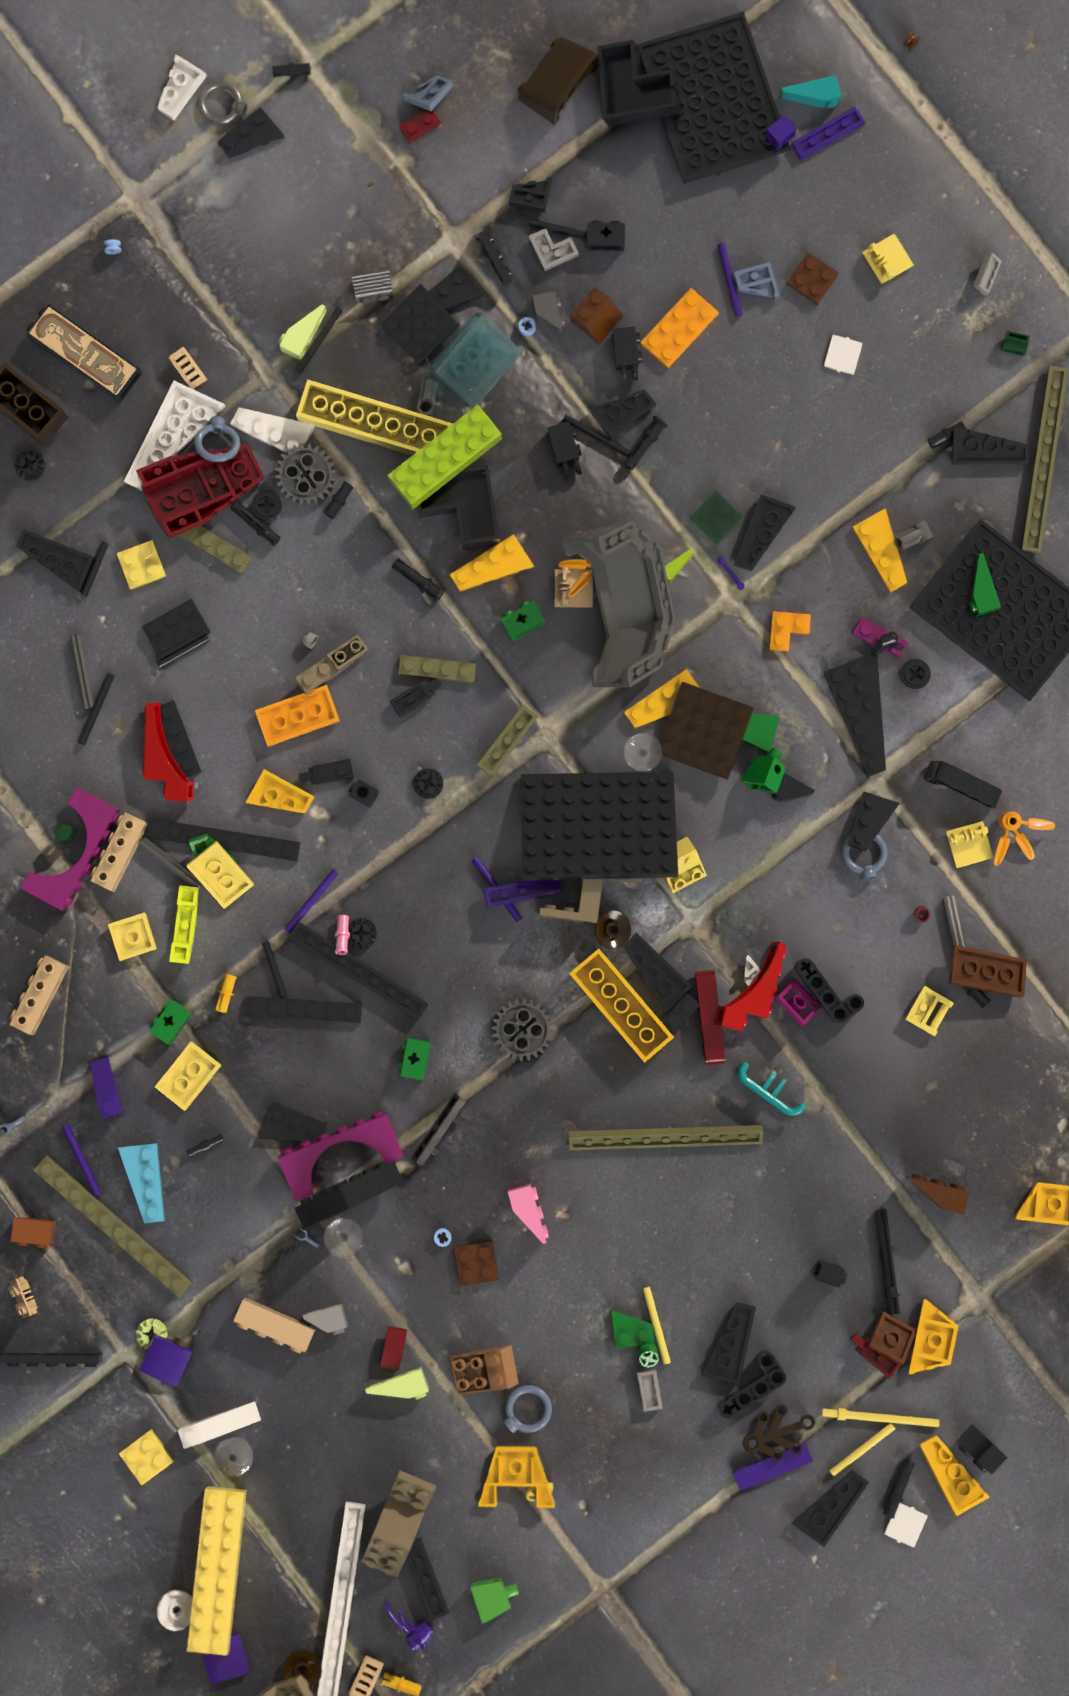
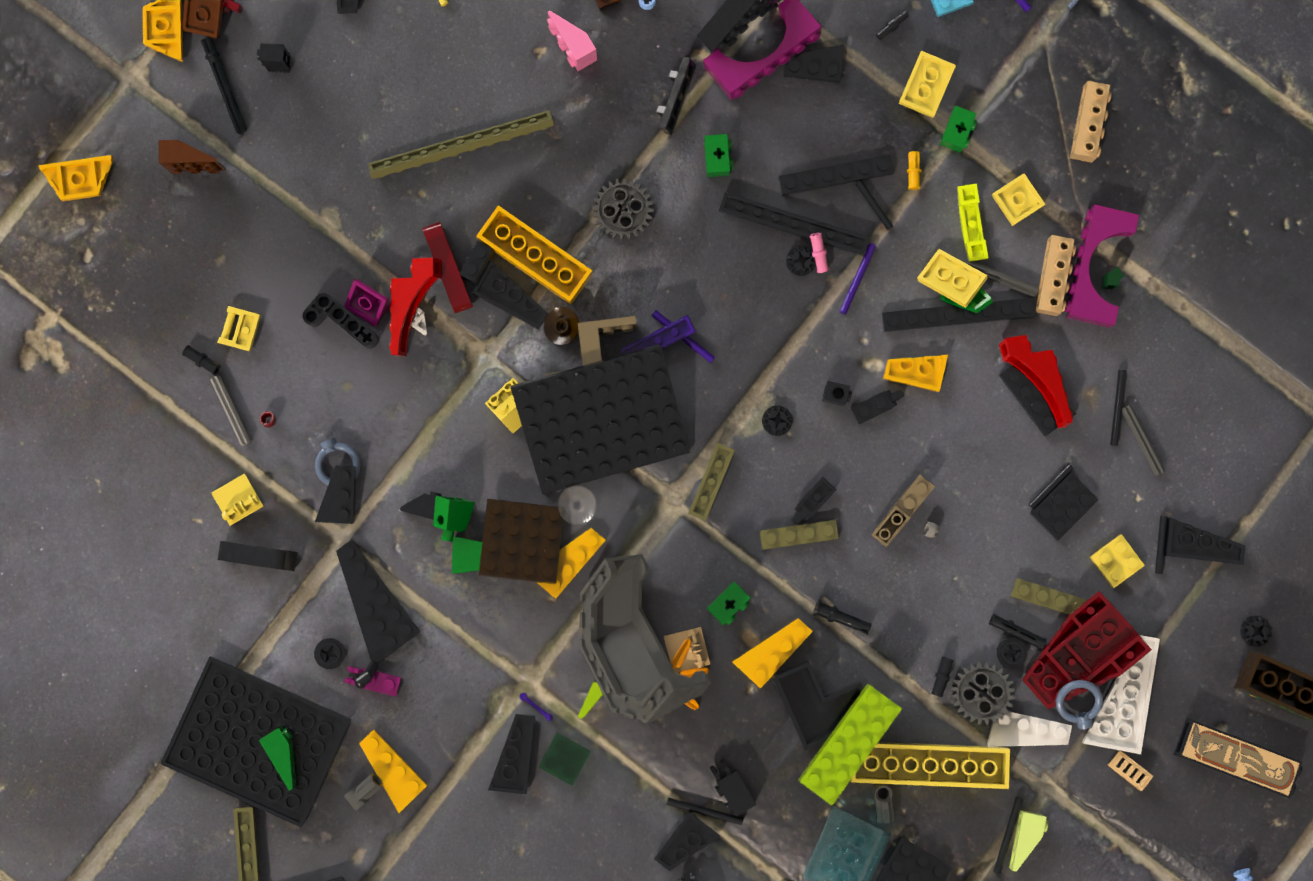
camera: 165 degrees right, 0 degrees up
dark purple slope [90,1057,125,1119] -> none
light orange plate [255,685,340,747] -> none
black pin [623,416,668,471] -> none
teal piece [737,1062,806,1116] -> none
light orange plate [769,611,811,652] -> none
reddish brown plate [949,945,1027,998] -> none
light orange plant [994,811,1055,866] -> none

